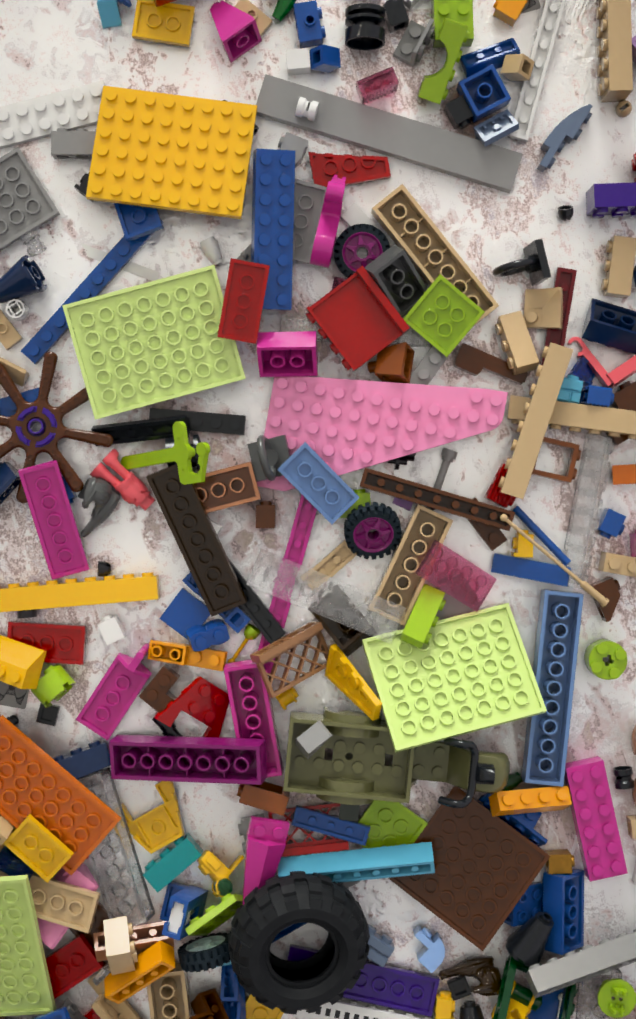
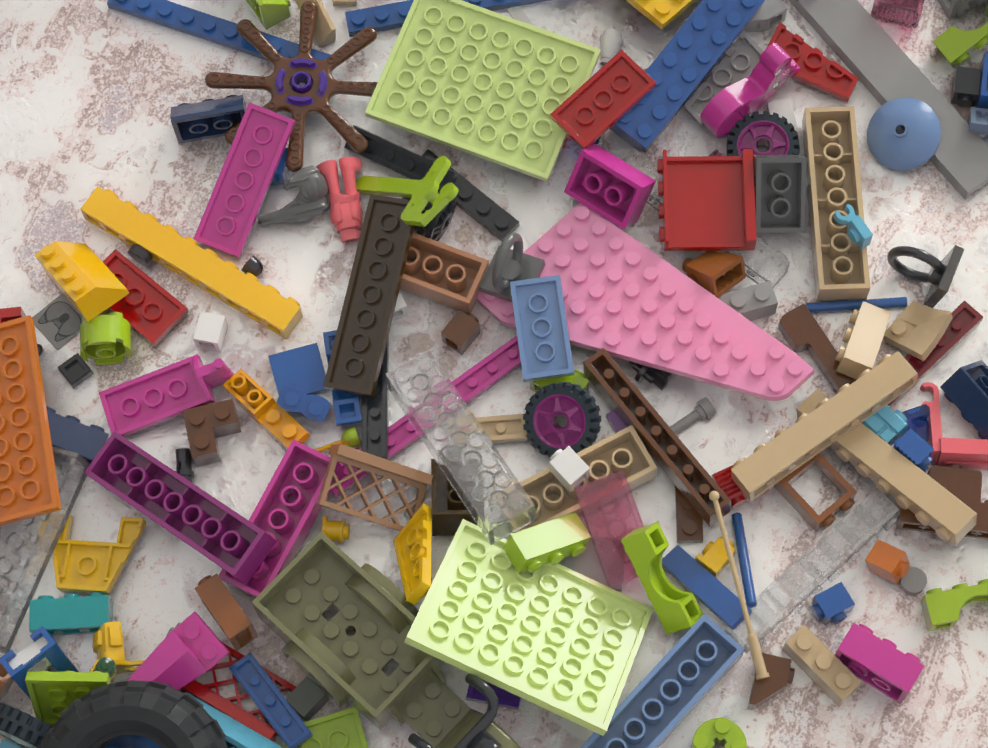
camera: 50 degrees right, 20 degrees down
red wing [154,676,229,738] -> none
light grey slope [295,720,332,760] -> none
lime plate [403,274,485,357] -> none
none -> white brick [549,446,590,493]
none -> lime arch [621,522,703,634]
none -> blue bar [806,297,907,313]
none -> medium azure plate [834,204,873,250]
none -> medium blue dish [867,98,941,171]

